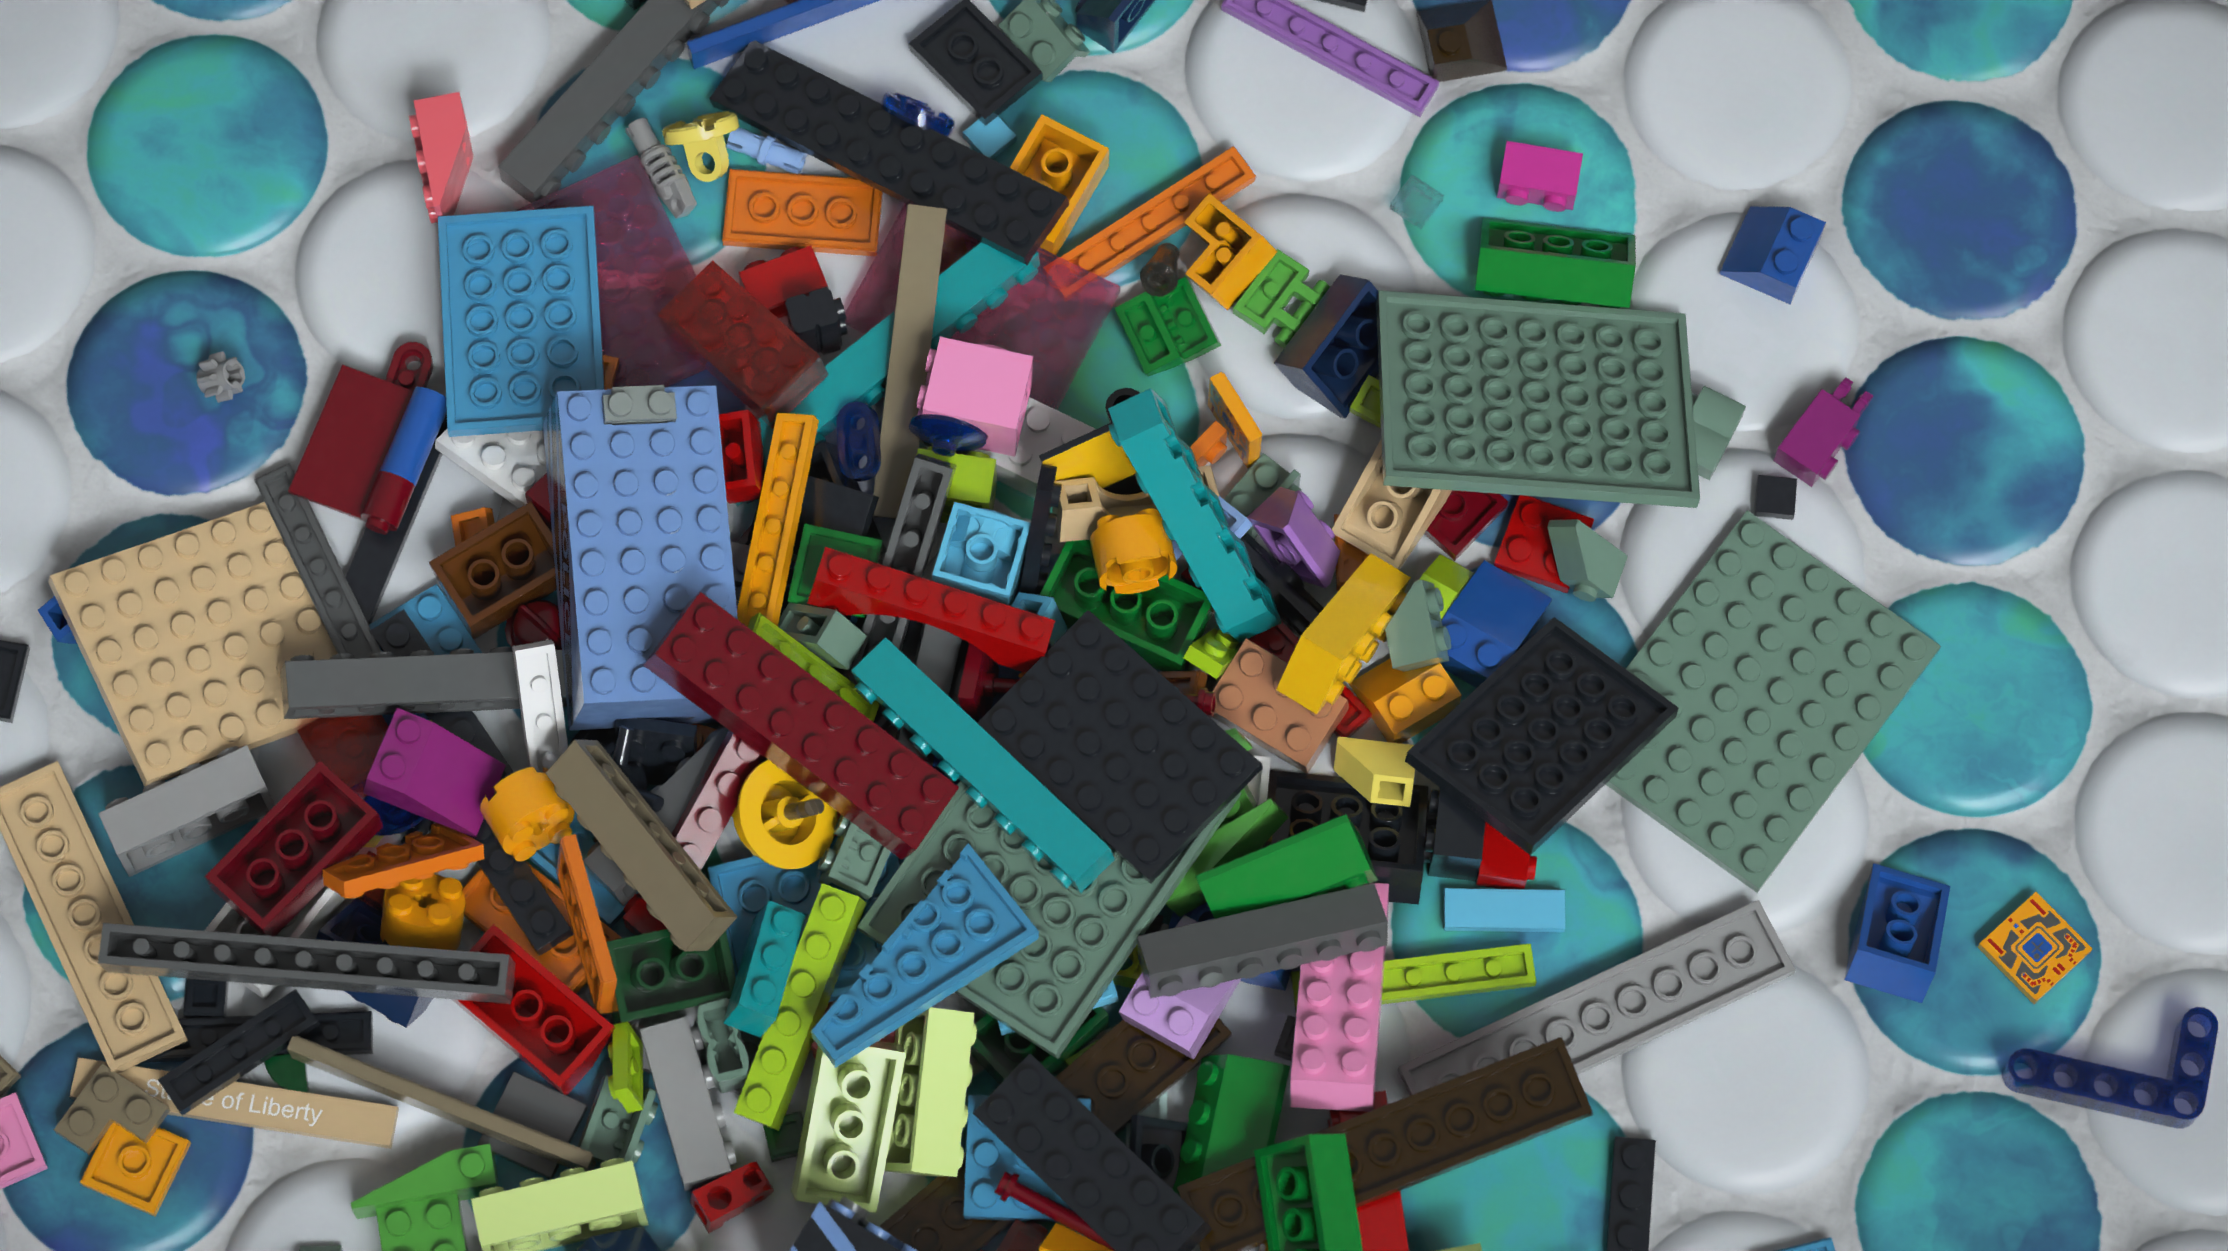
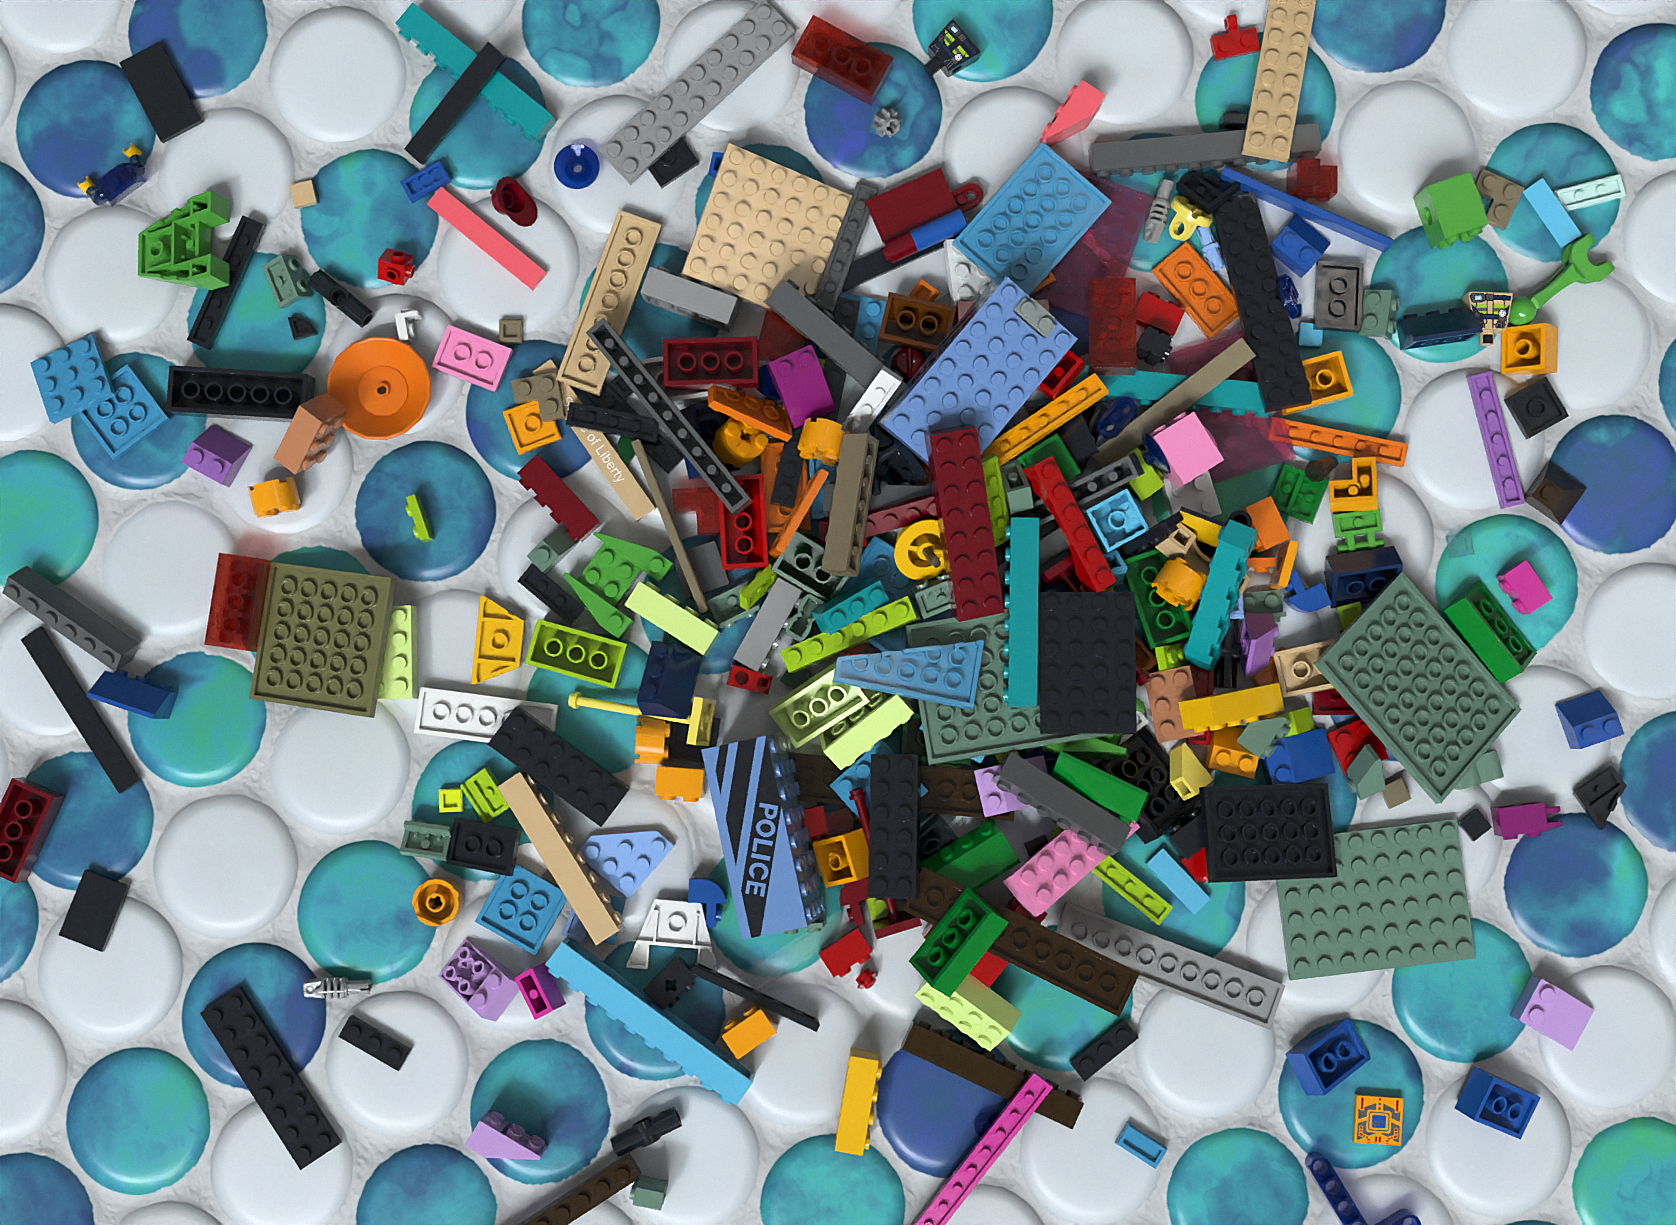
camera: 50 degrees right, 15 degrees up
none -> dark red brick [517,454,602,542]
none -> clear red brick [672,487,720,536]
none -> clear red brick [791,15,894,106]
none -> torso [923,19,980,77]
none -> black wing [1176,171,1241,215]
none -> orange brick [1241,496,1291,553]
none -> blue slope [1269,214,1331,278]
none -> blue brick [1284,569,1332,613]
none -> dark tan tile [1380,778,1411,809]
none -> blue slope [1455,1066,1541,1140]
none -> lavender slope [1509,975,1594,1051]
none -> black wing [1572,766,1627,830]

